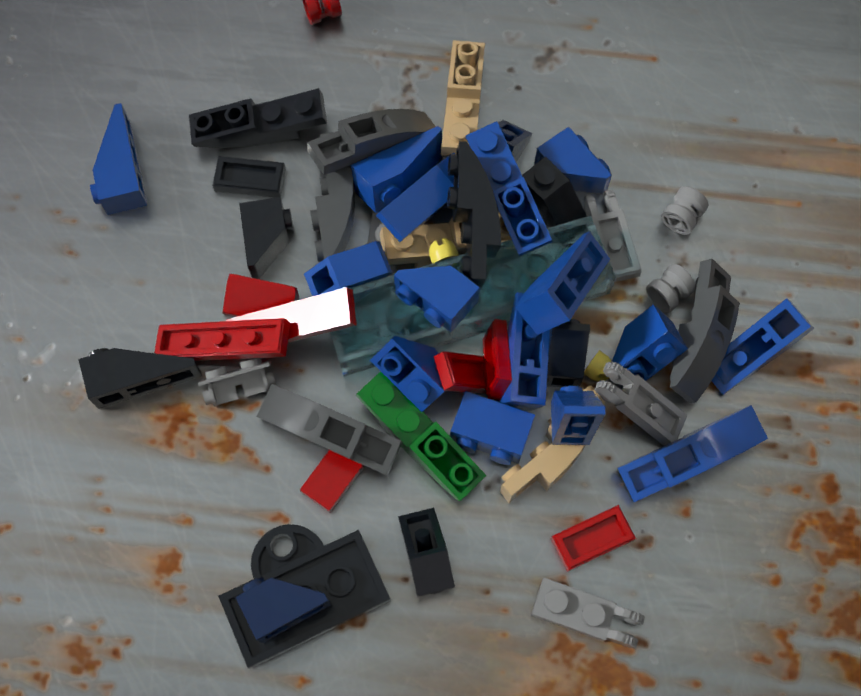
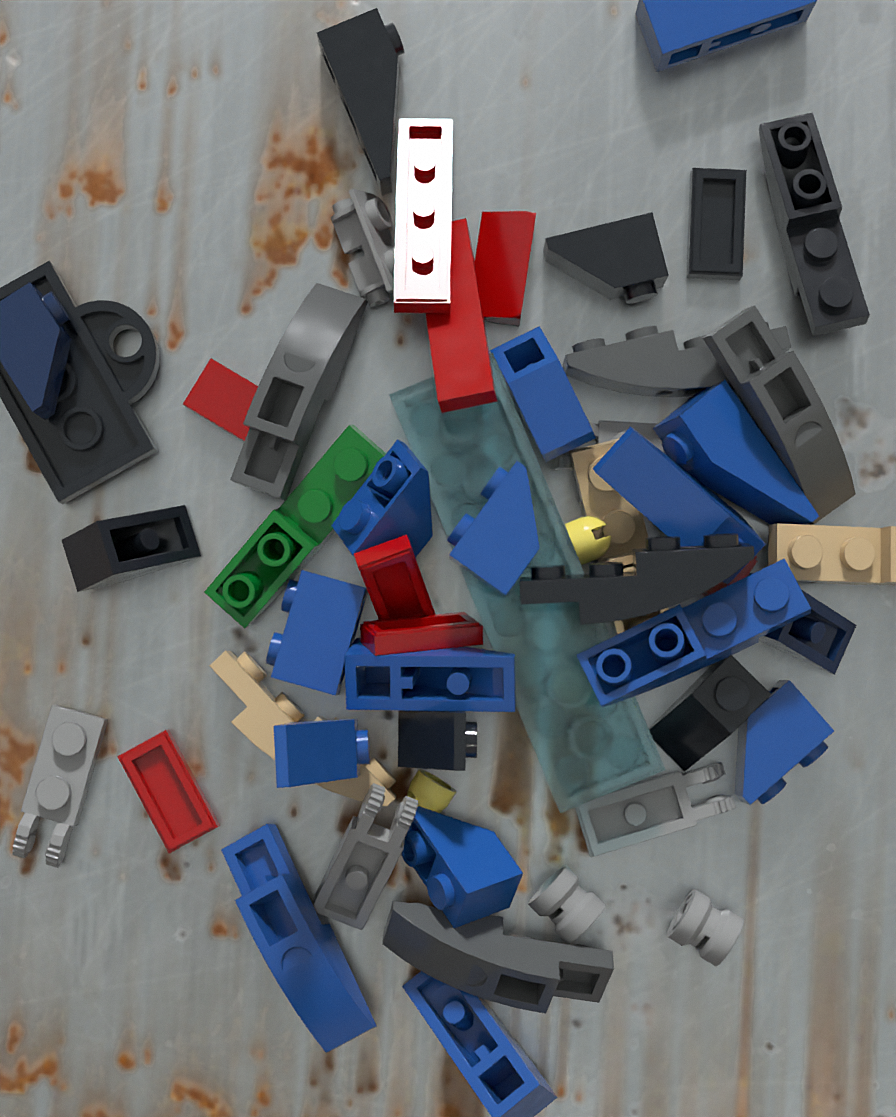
camera: 90 degrees right, 15 degrees up
blue slope [515,231,610,335] -> none

